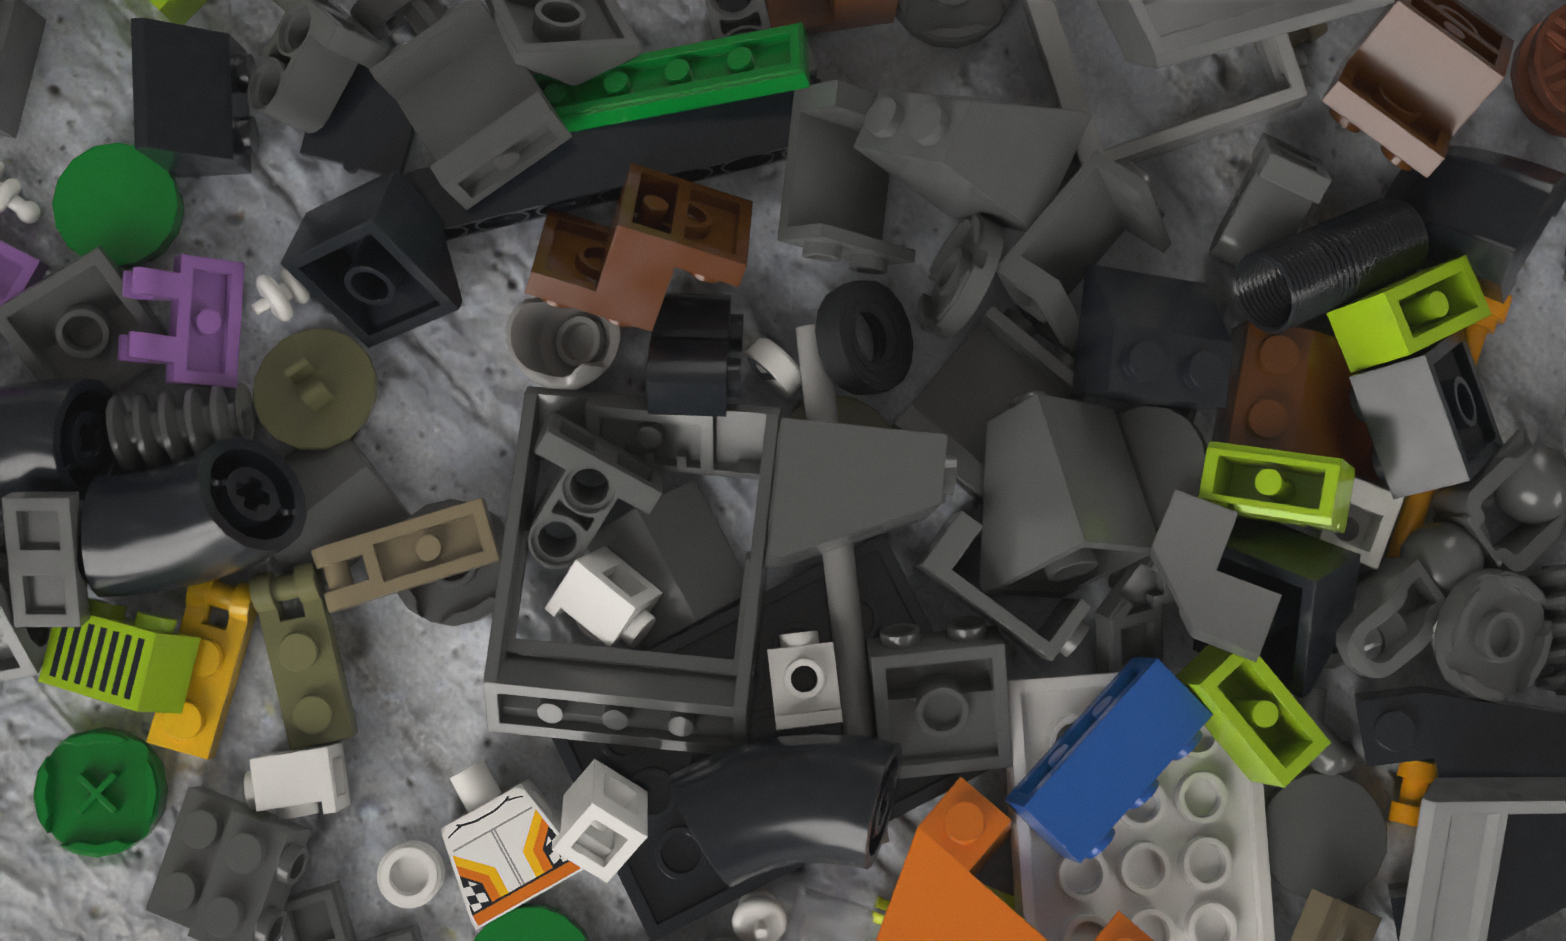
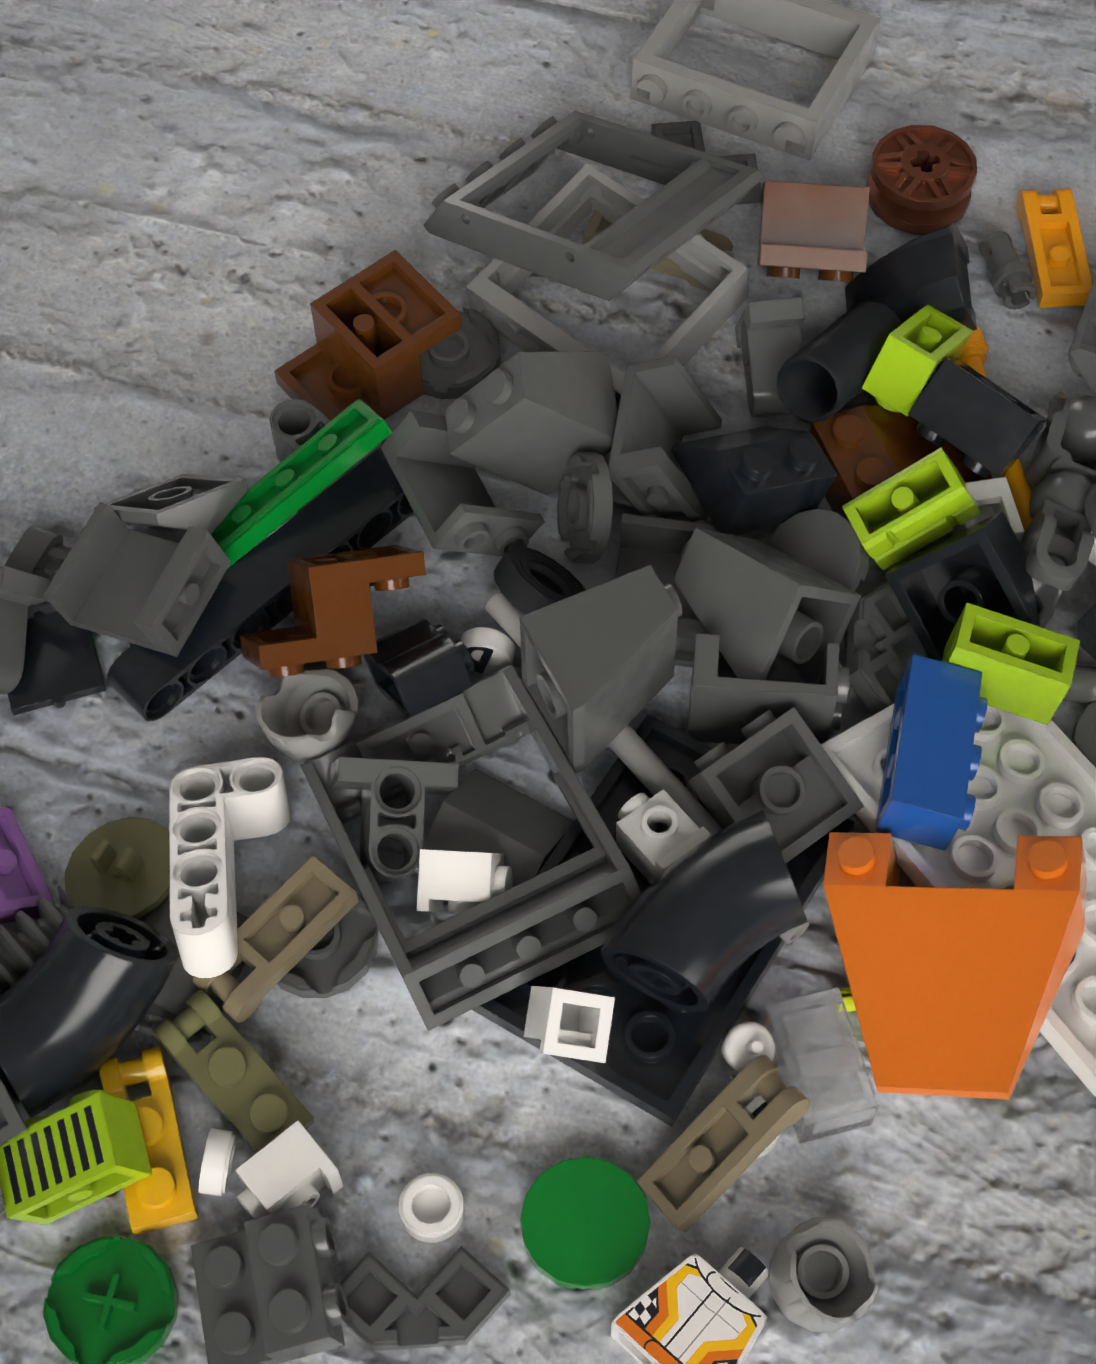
camera: 30 degrees left, 25 degrees down
white hair [251,268,310,322] -> none
black slope [280,168,463,348] -> none
torso [441,760,584,930] -> none
dark grey tile [1150,489,1282,662] -> none
none -> white beam [169,757,292,978]
none -> white tile [199,1128,237,1197]

